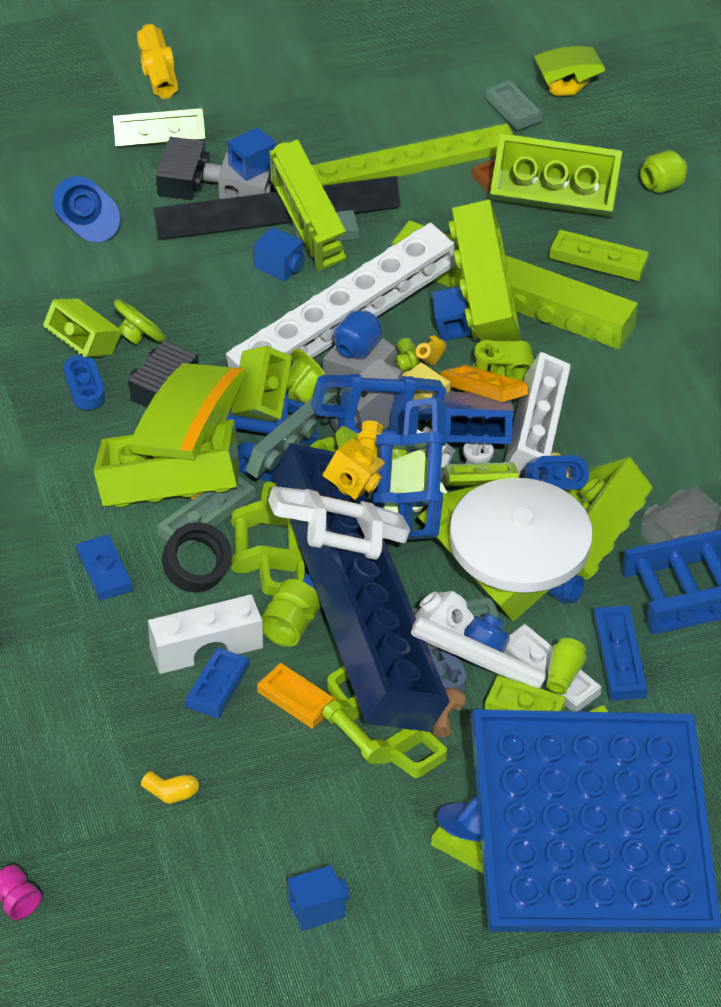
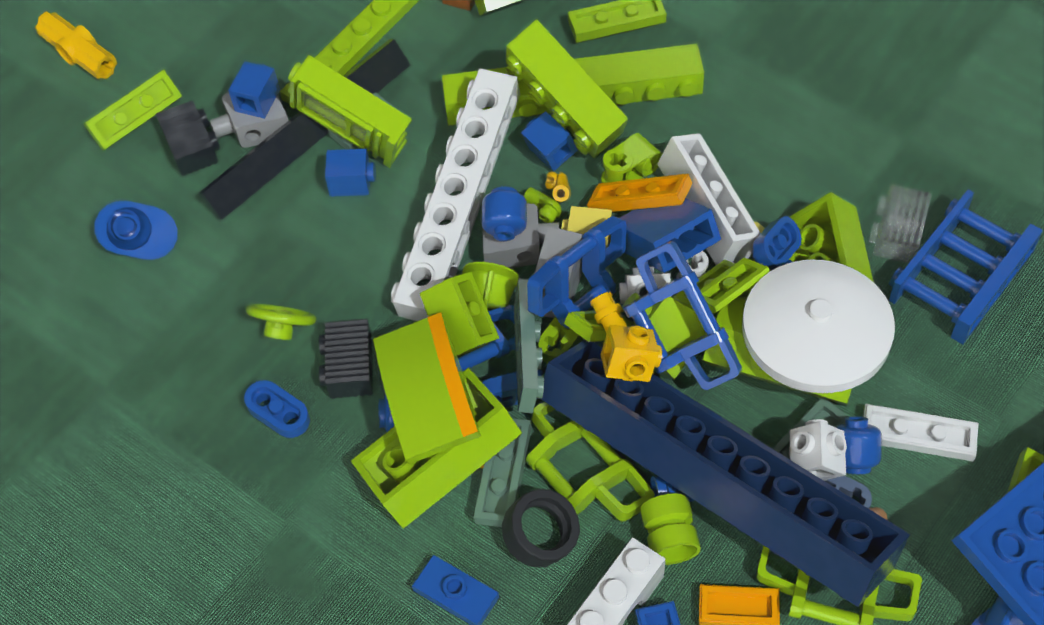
camera: 30 degrees left, 10 degrees up
lime brick [43,298,121,357] -> none
white bar [268,487,410,560] -> none
white axle [411,617,546,688] -> none
lime plate [485,675,567,711] -> none
lime cone [546,638,587,694] -> none
blue plate [593,605,647,701] -> none

